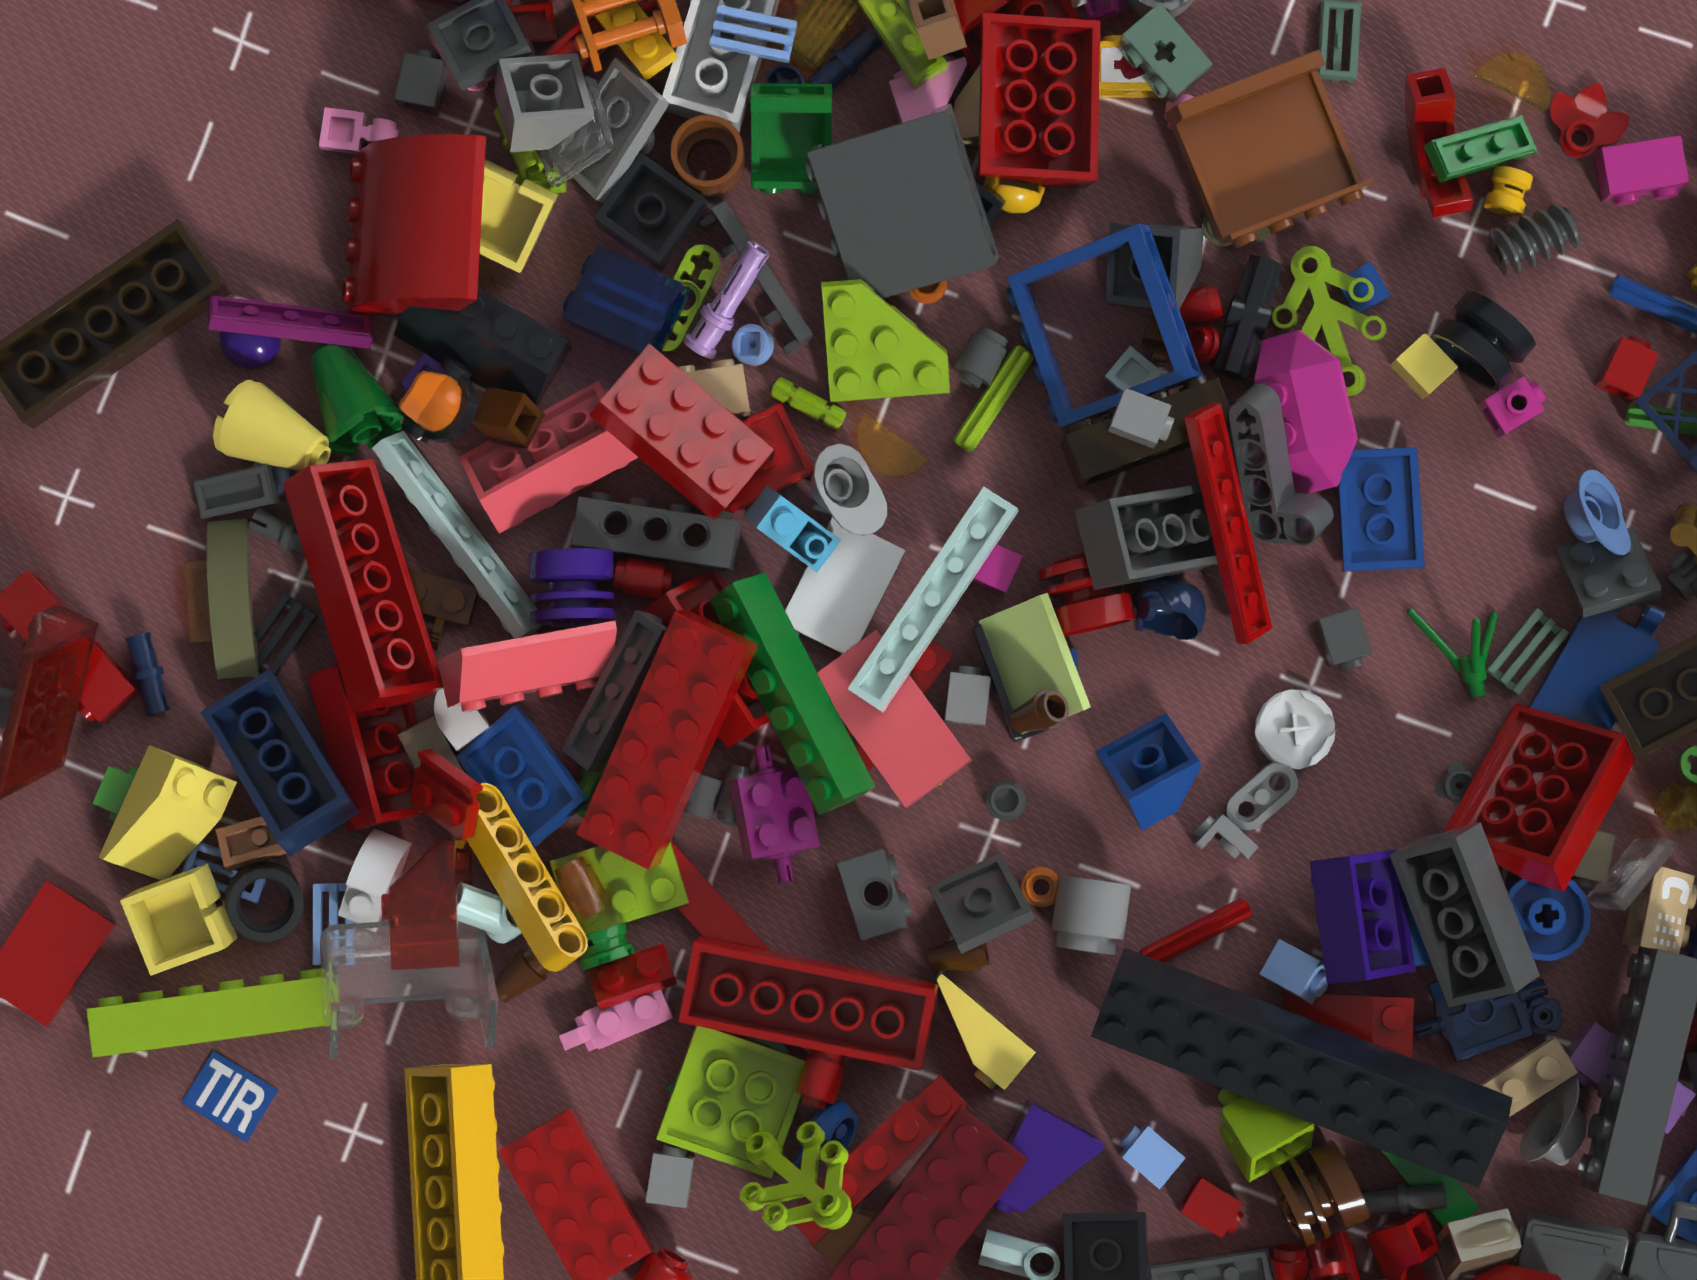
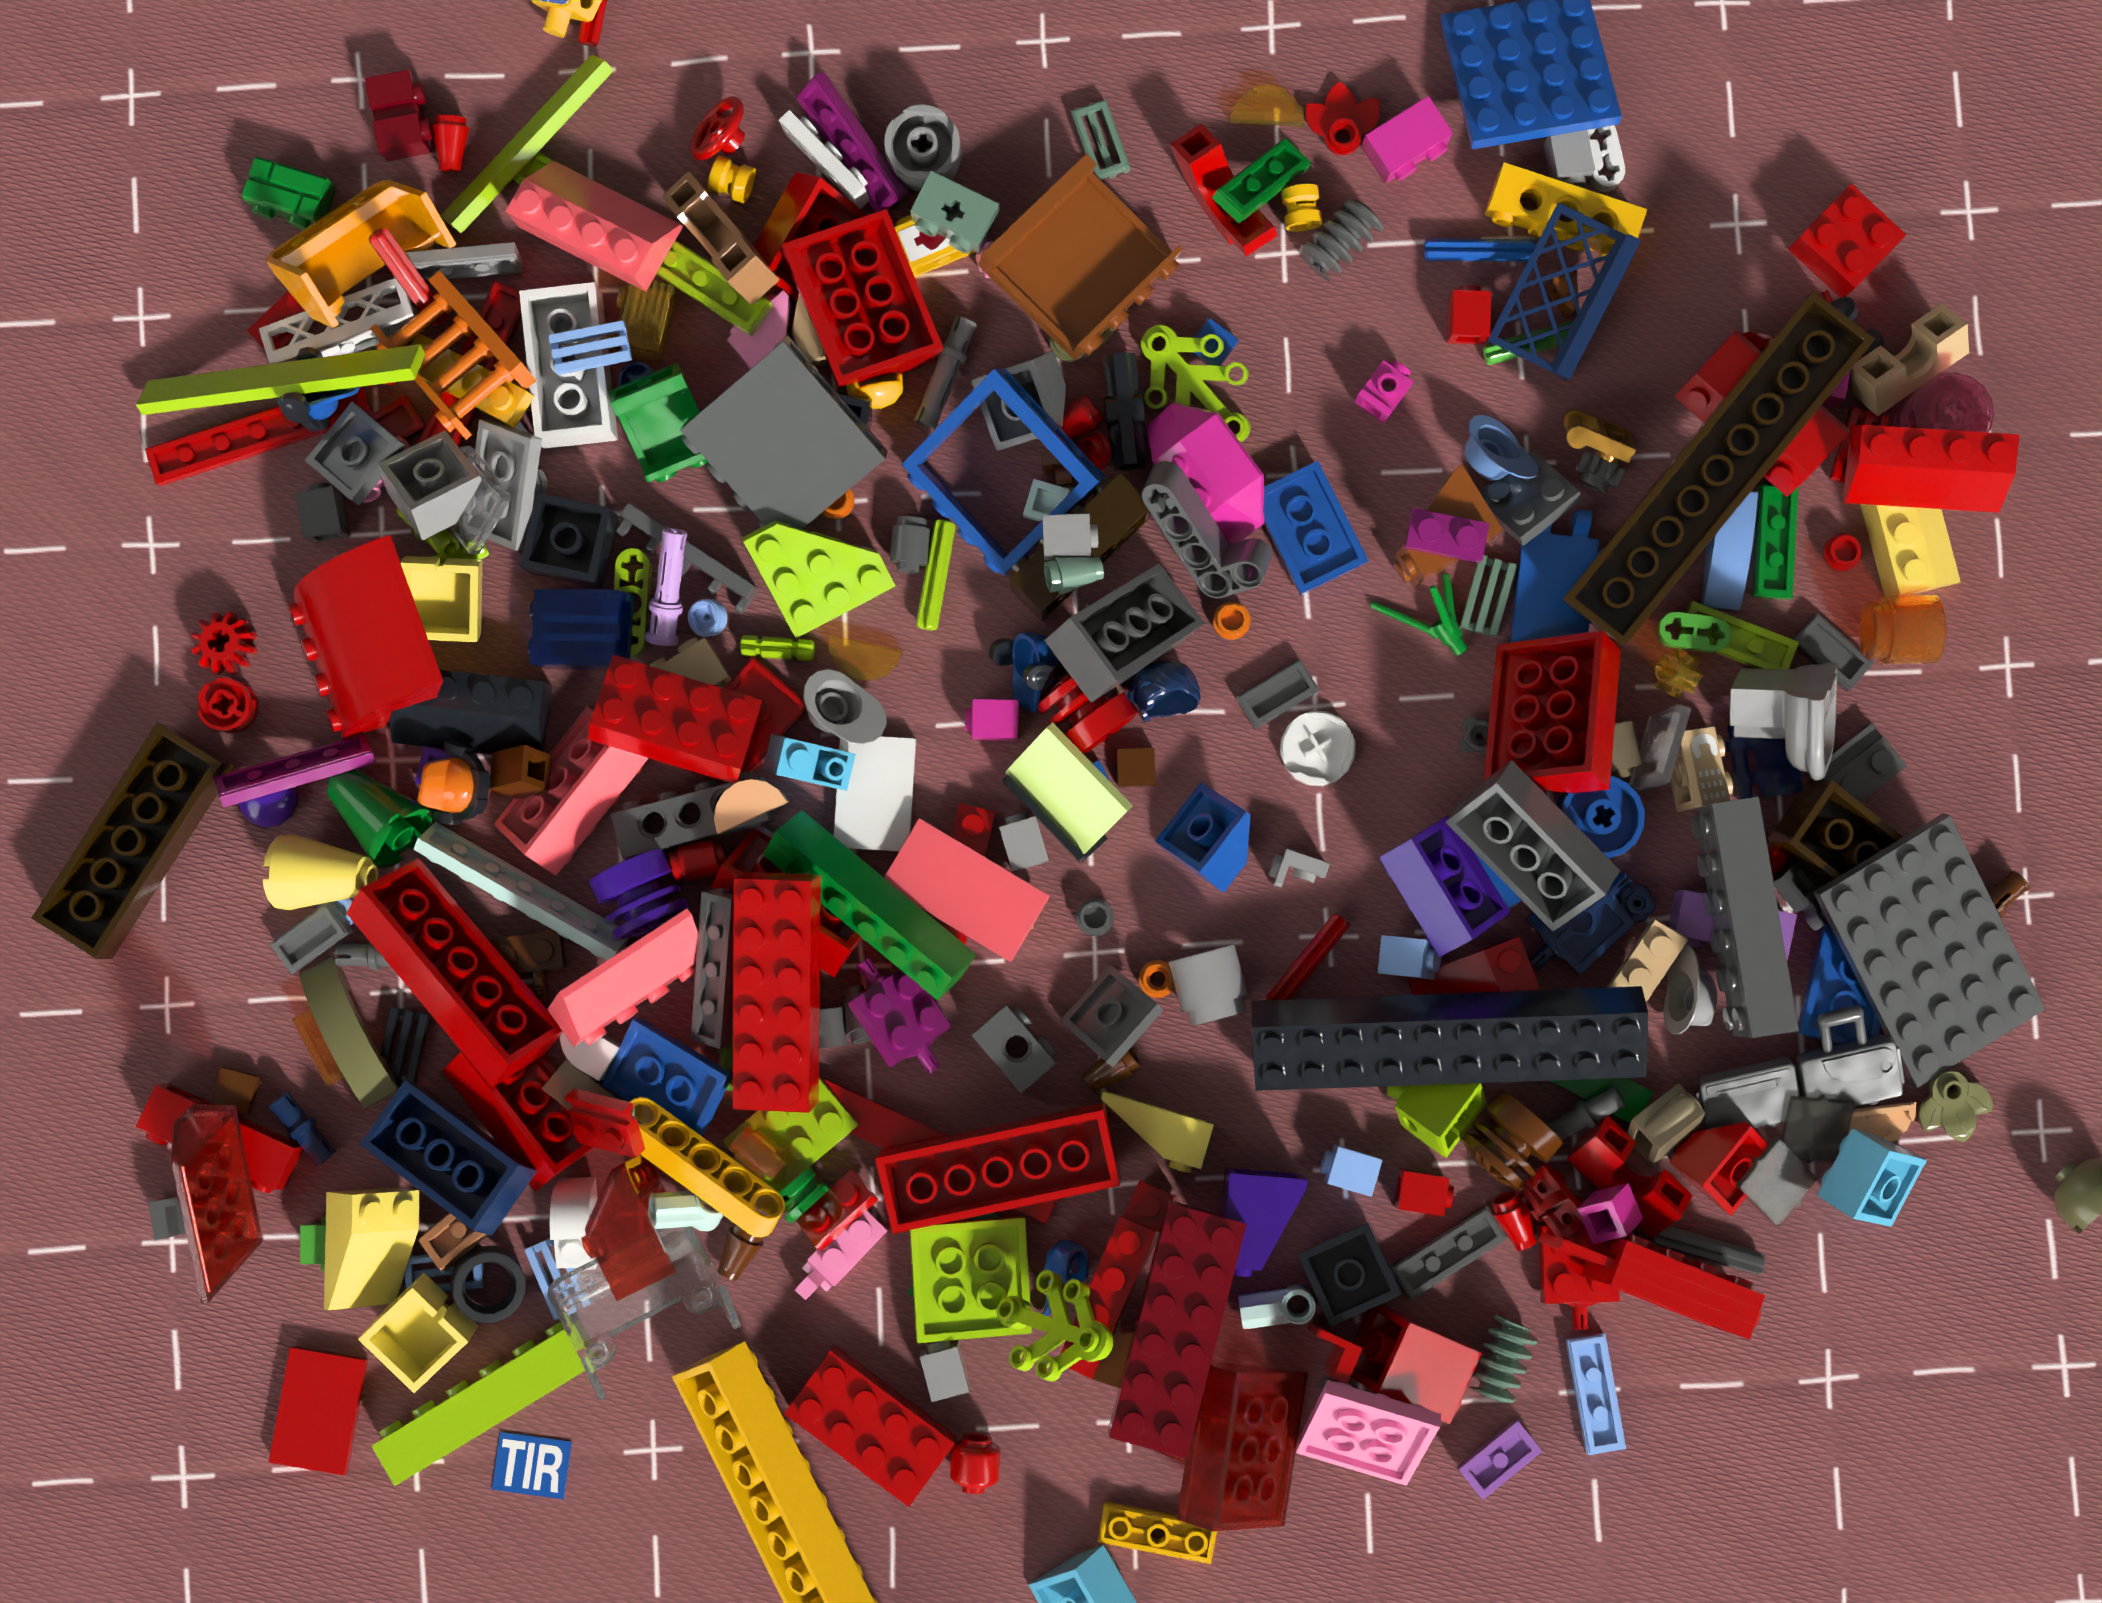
camera: 20 degrees left, 0 degrees up
bright pink plate [319,107,400,154] -> none
dark orange piece [671,115,745,197] -> none
red brick [796,1050,846,1110] -> none
dark blue pin [807,26,883,89] -> none
light aqua plate [848,487,1019,713] -> none
reddish brown cone [1010,689,1069,733] -> none
red tile [1184,402,1272,644] -> none
light grey plate [1226,762,1298,830] -> none
dark grey brick [1314,607,1372,672] -> none
light yellow panel [1390,334,1458,400] -> none
black wheel [1430,291,1536,391] -> none
none -> red gear [190,611,258,675]
none -> red wheel [197,677,259,733]
none -> reddish brown tile [211,1067,261,1114]
none -> light nougat tile [714,779,789,834]
none -> light grey pin [914,316,977,430]
none -> cap [989,633,1068,713]
none -> sand green cone [1044,556,1104,595]
none -> reddish brown tile [1116,748,1156,788]
none -> orange plate [1213,602,1251,640]
none -> dark grey tile [1235,659,1320,730]
none -> dark orange slope [1394,464,1503,588]
none -> magenta plate [1404,508,1489,563]

